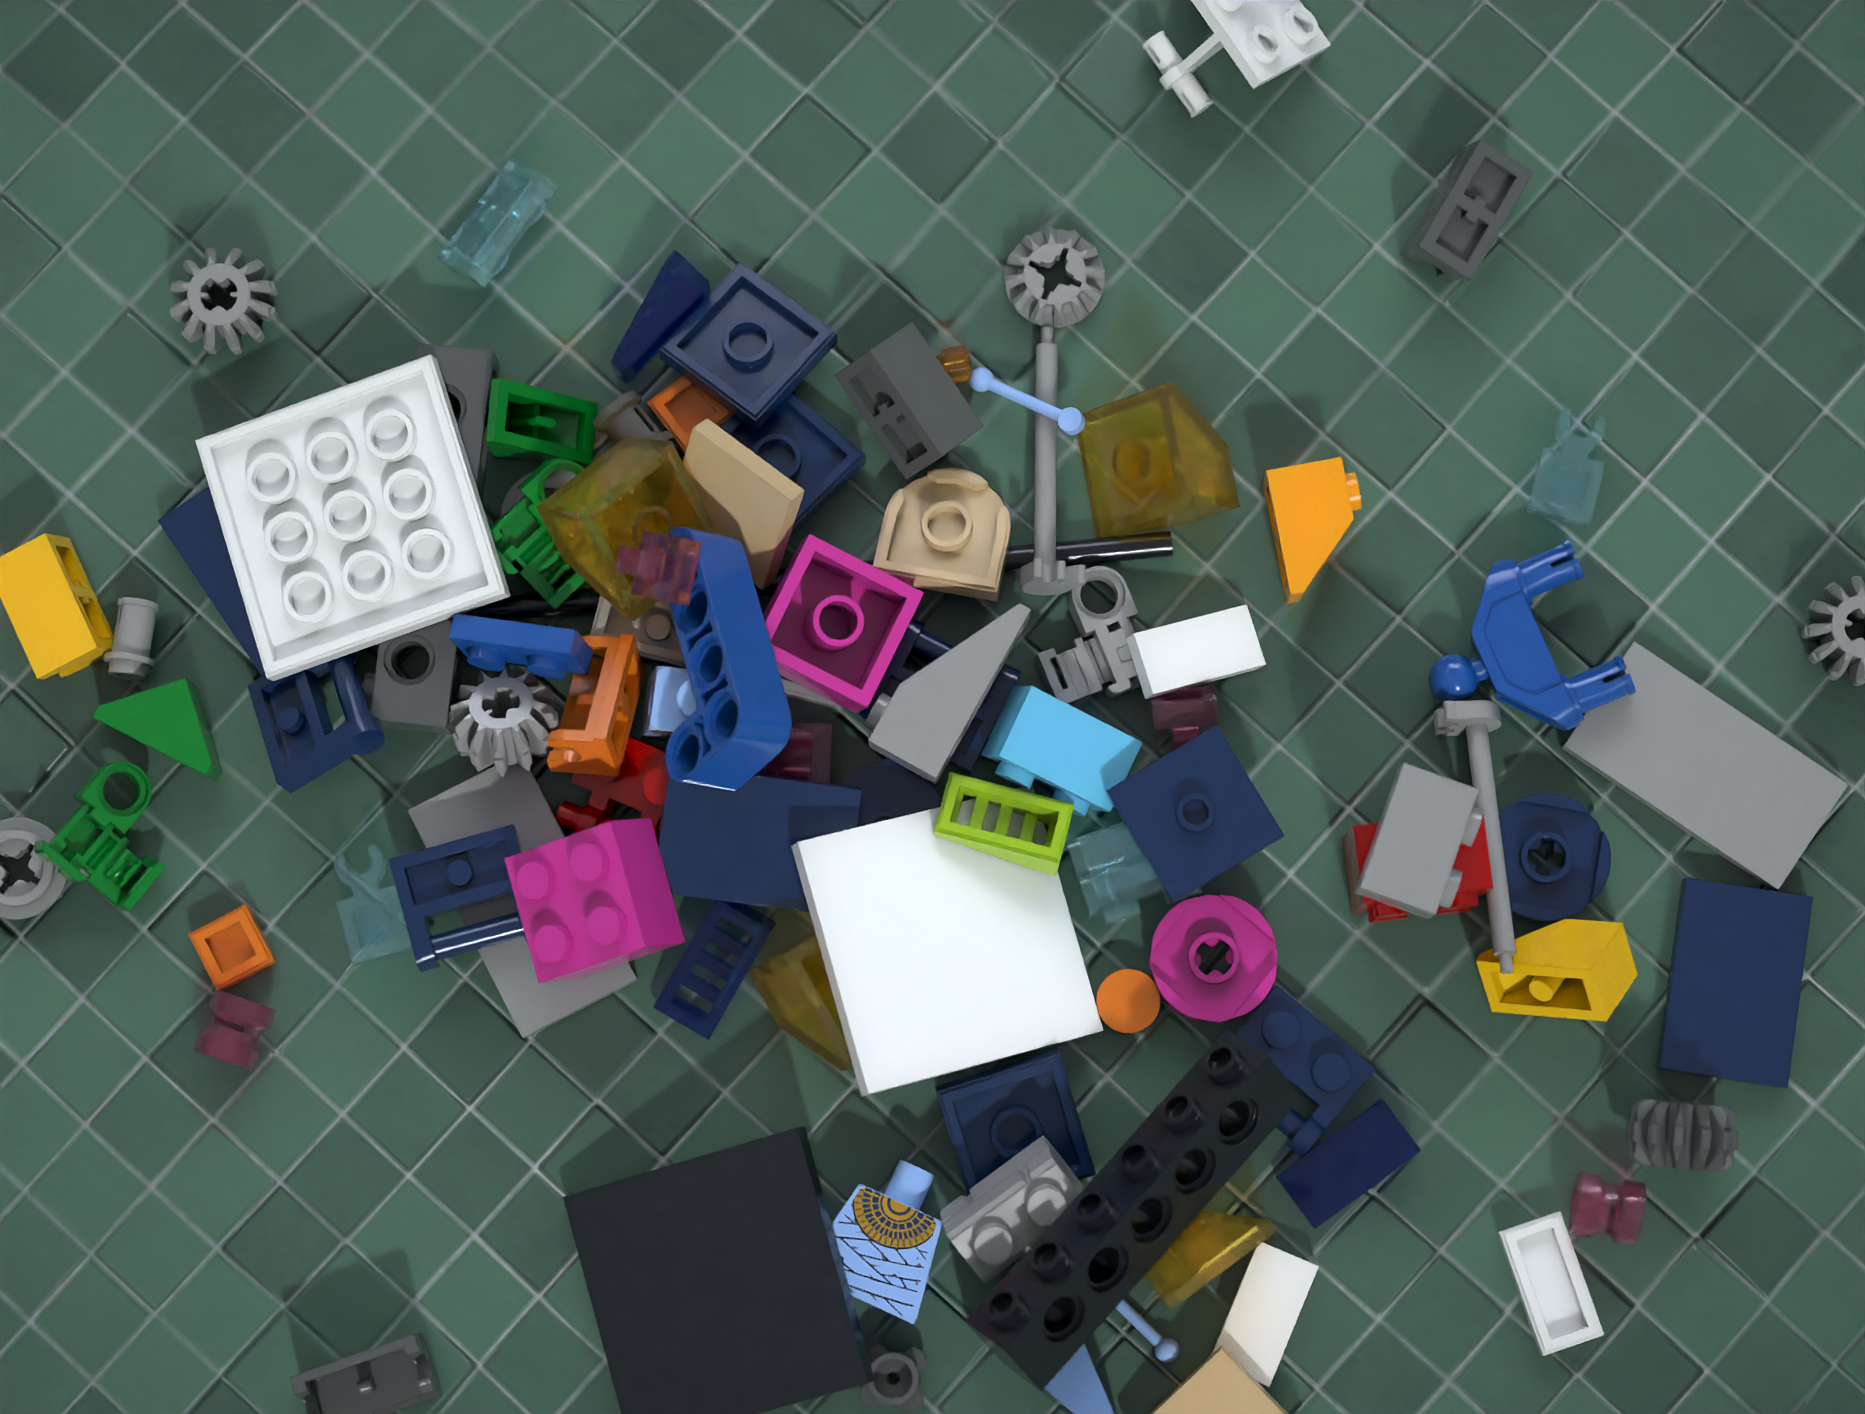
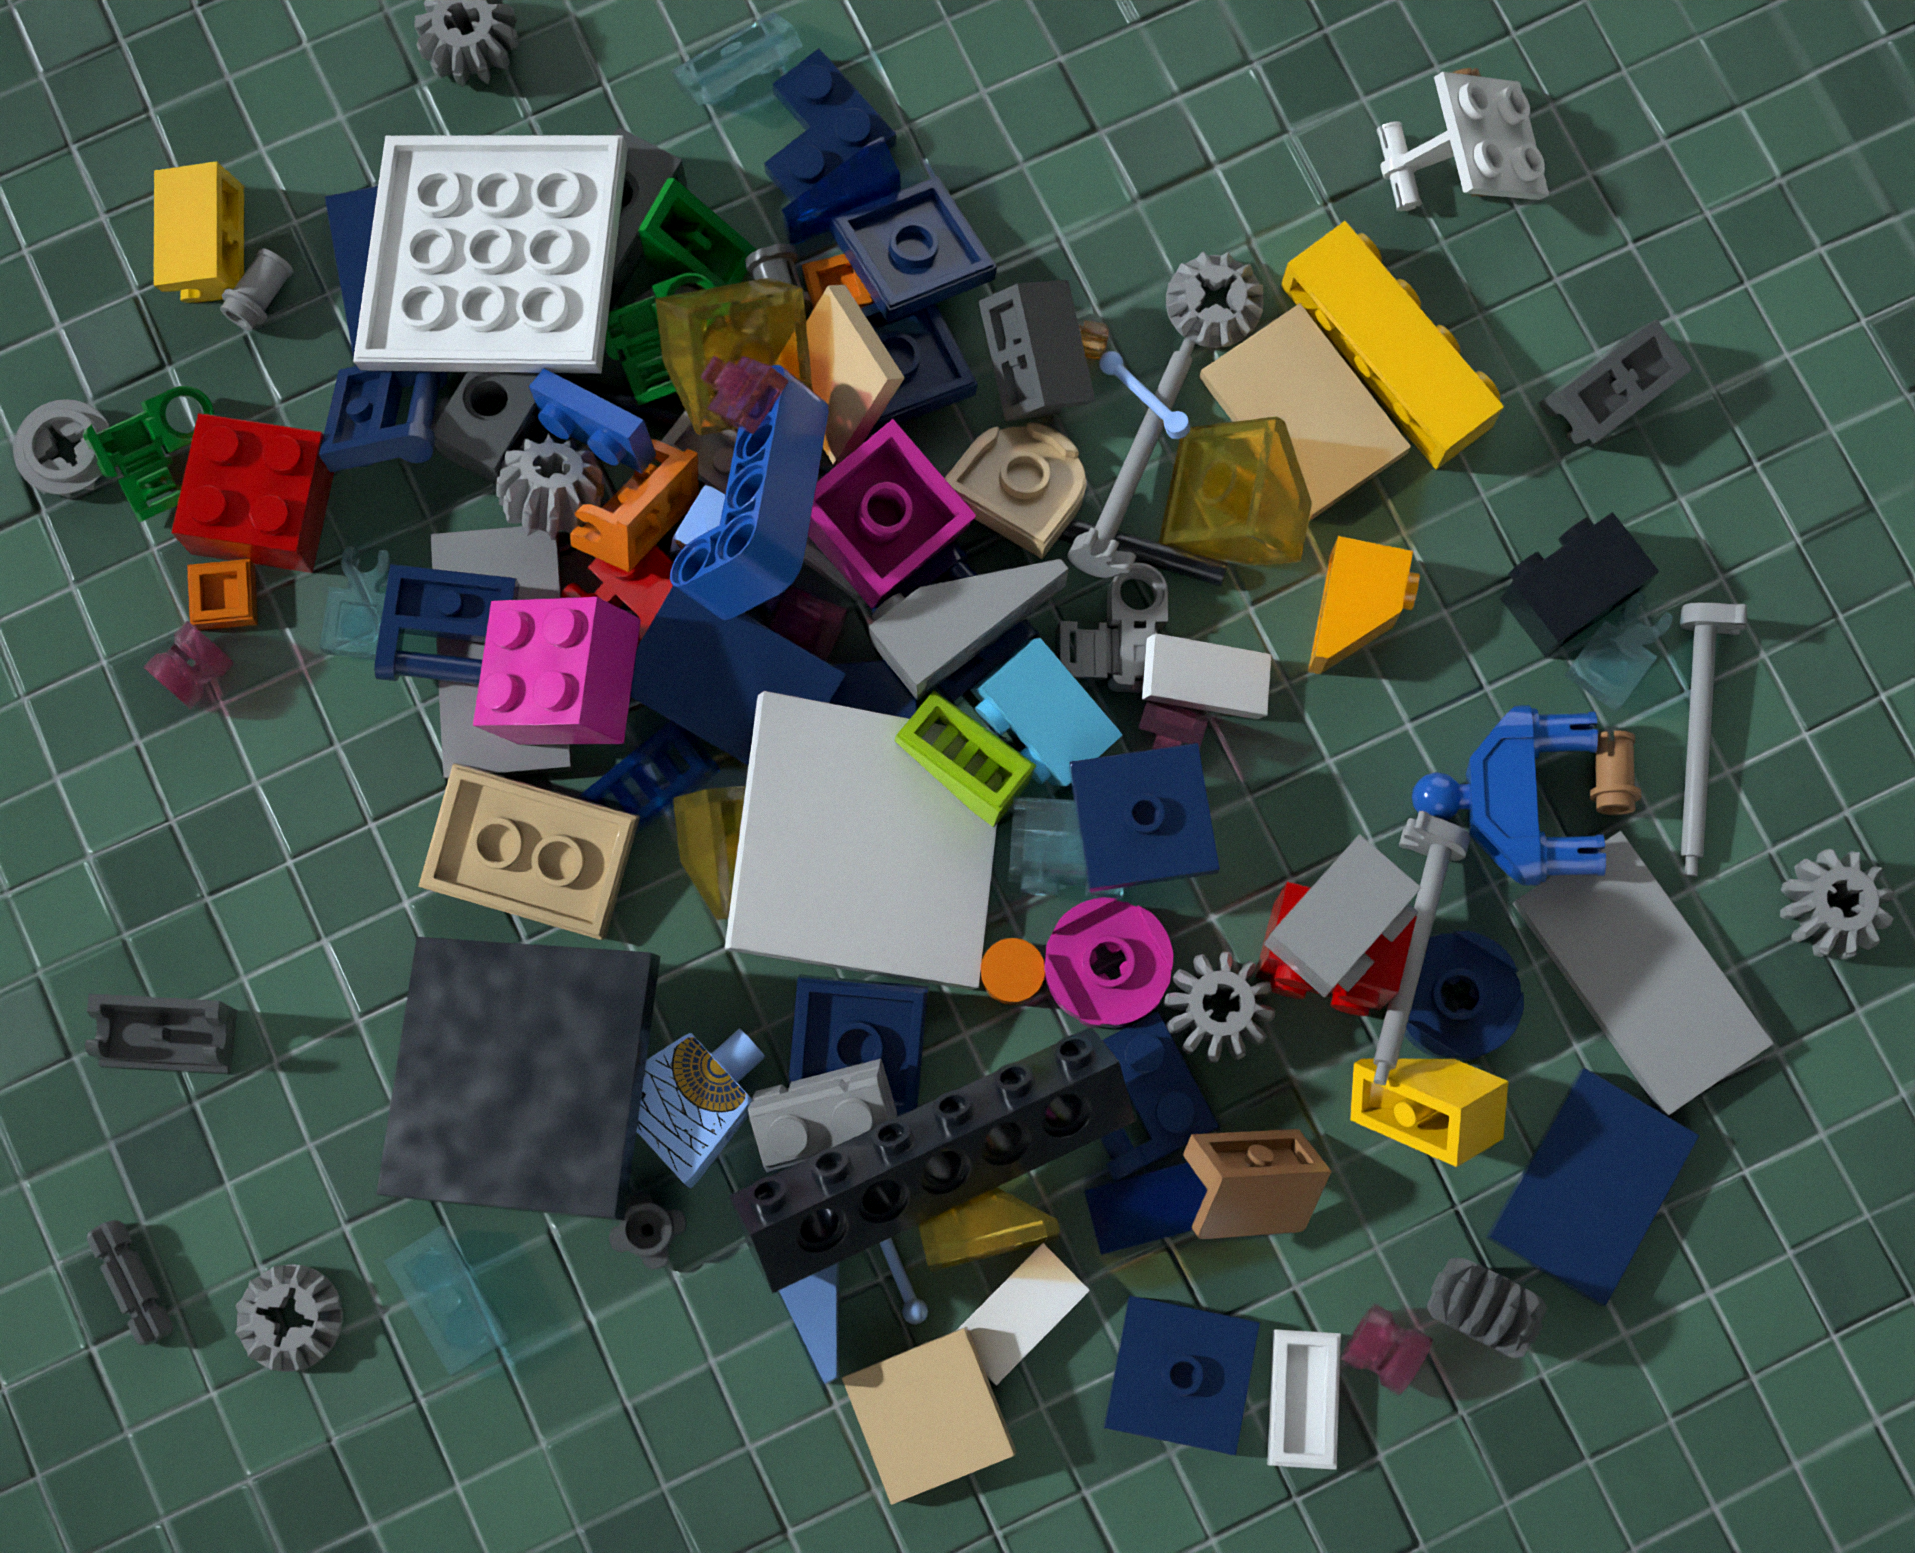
camera: 20 degrees right, 5 degrees down
green slope [93,678,222,782] -> none
none -> red brick [171,413,334,573]
none -> tan tile [418,763,640,940]
none -> dark blue plate [764,48,897,216]
none -> dark blue plate [1103,1295,1260,1456]
none -> light grey gear [1164,952,1275,1063]
none -> medium nougat panel [1183,1129,1332,1239]
none -> tan tile [1199,303,1411,521]
none -> yellow brick [1281,221,1504,470]
none -> black brick [1501,512,1659,658]
none -> medium nougat pin [1590,731,1642,815]
none -> light grey piece [1680,603,1747,877]

